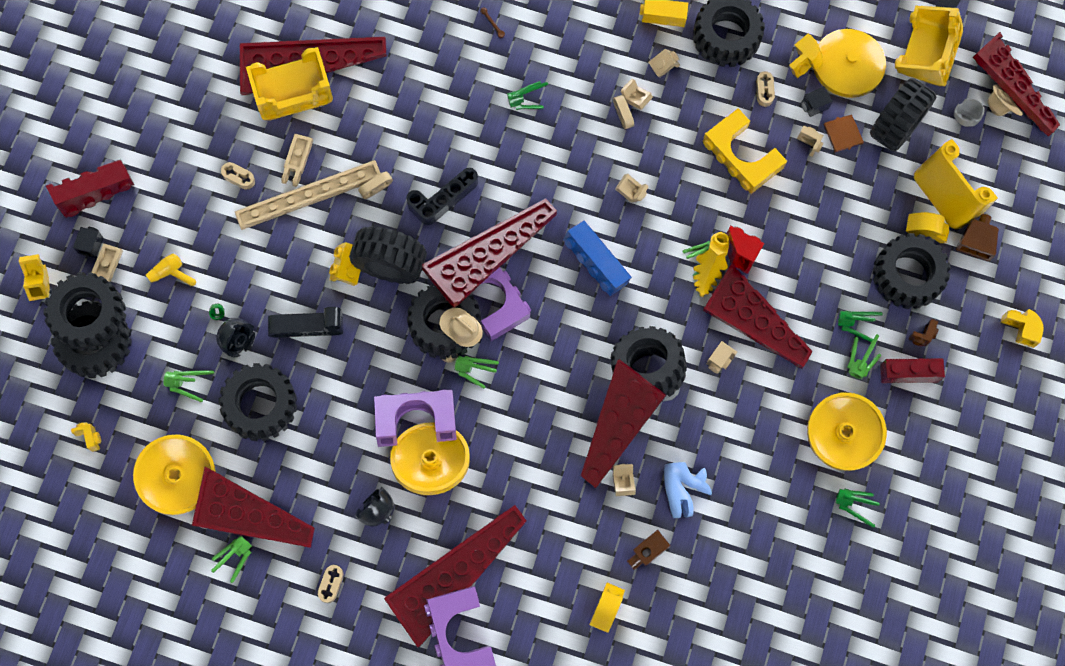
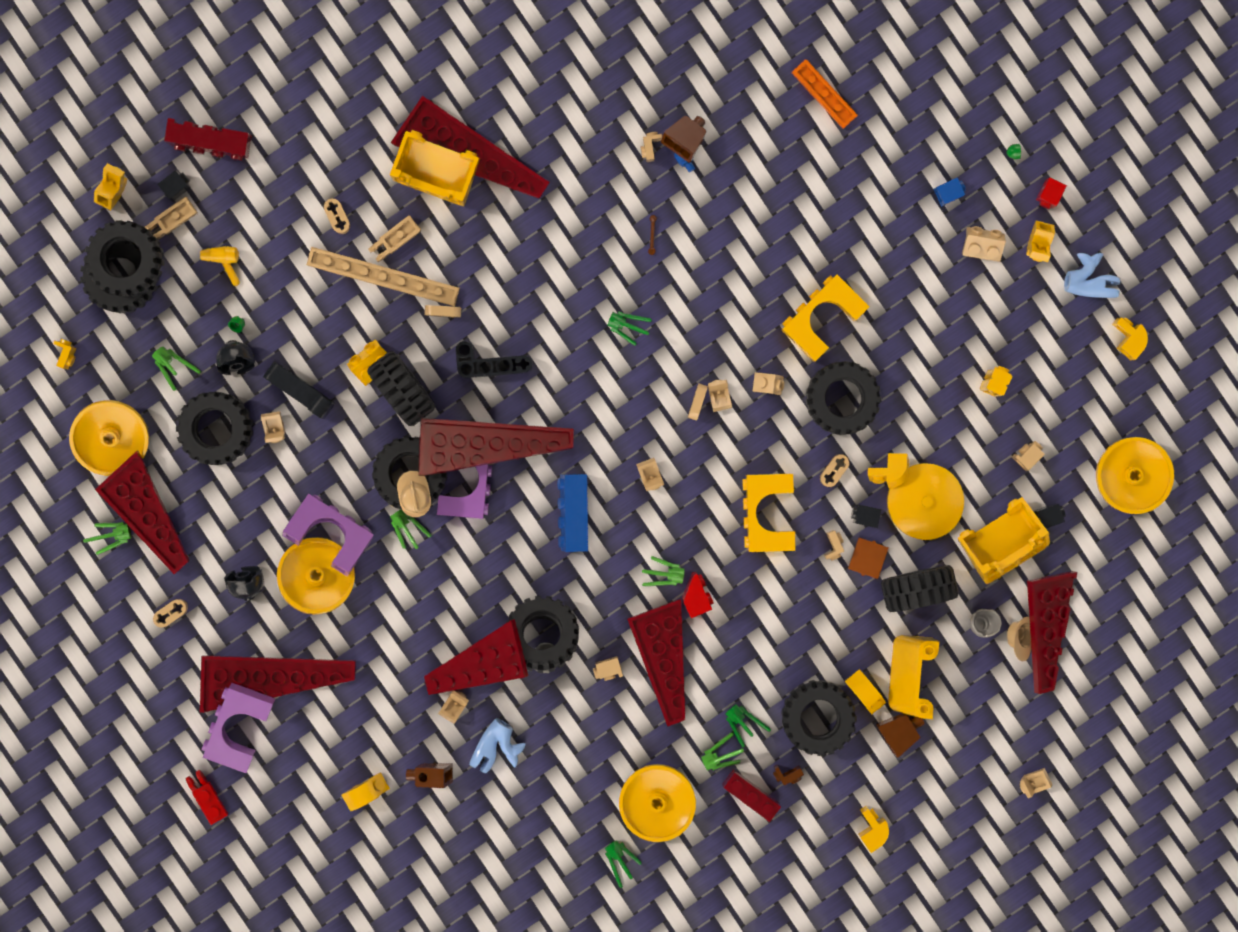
camera: 40 degrees right, 15 degrees up
yellow plant [693,232,729,297] -> none
none -> tan bracket [261,411,285,443]

